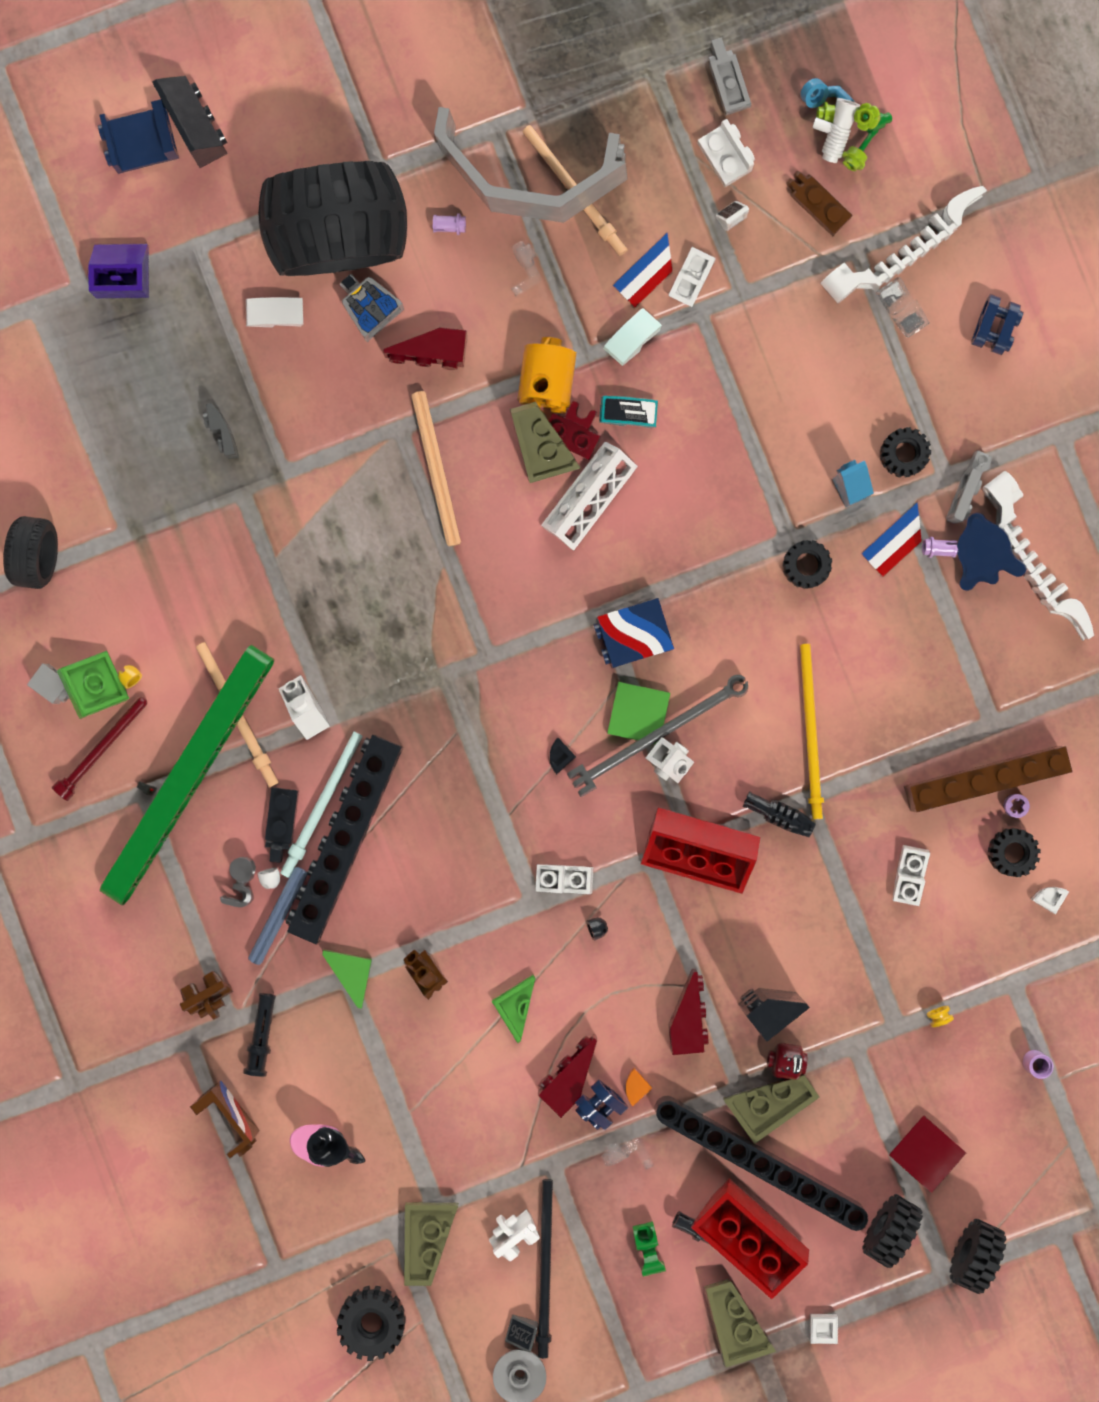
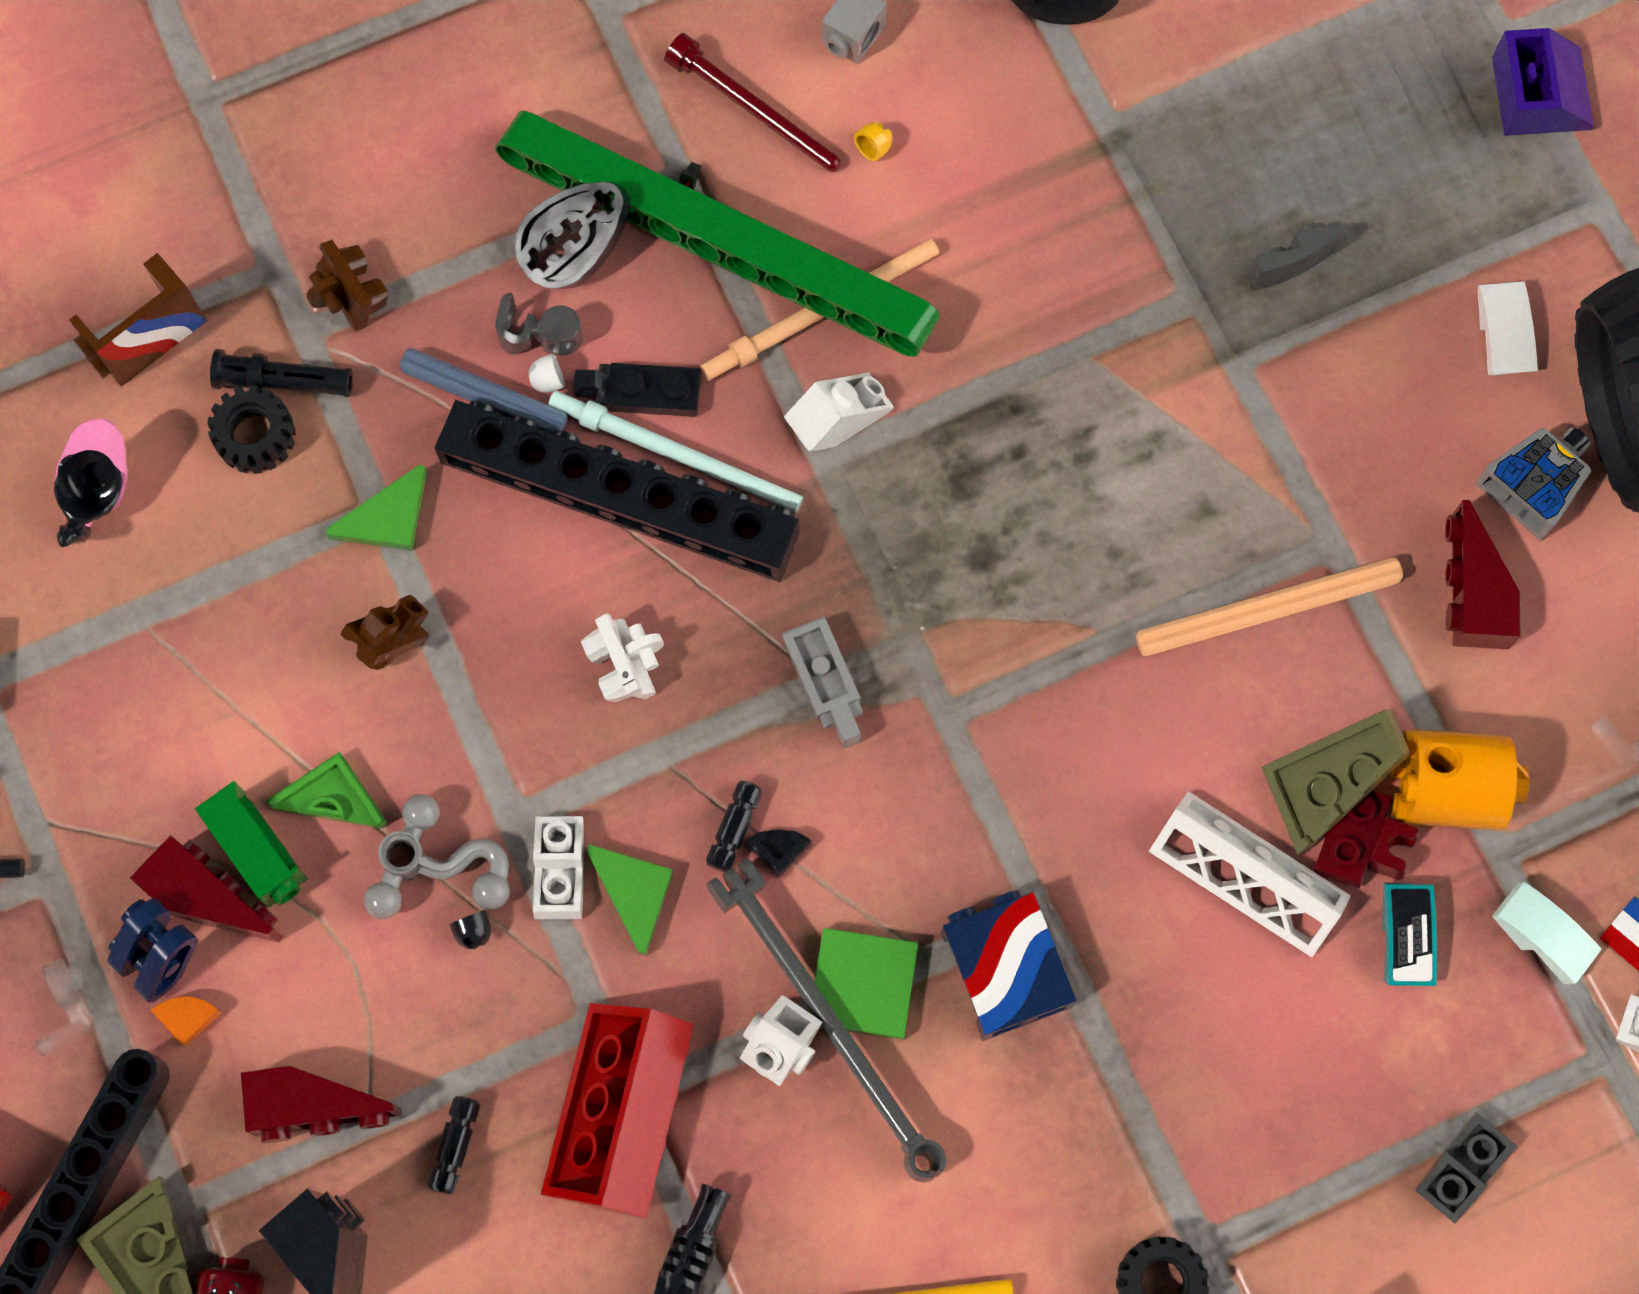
camera: 85 degrees right, 15 degrees down
bright green tile [57,651,129,719] -> none
none -> green window [195,781,308,907]
none -> black tyre [207,385,296,474]
none -> light grey piece [364,794,510,920]
none -> black axle [427,1096,480,1194]
none -> piece [515,182,631,289]
none -> white hips [581,613,664,702]
none -> bright green tile [587,844,673,956]
none -> black axle [706,781,762,872]
none -> light grey hinge [781,616,863,749]
none -> dark grey slope [1415,1112,1517,1224]

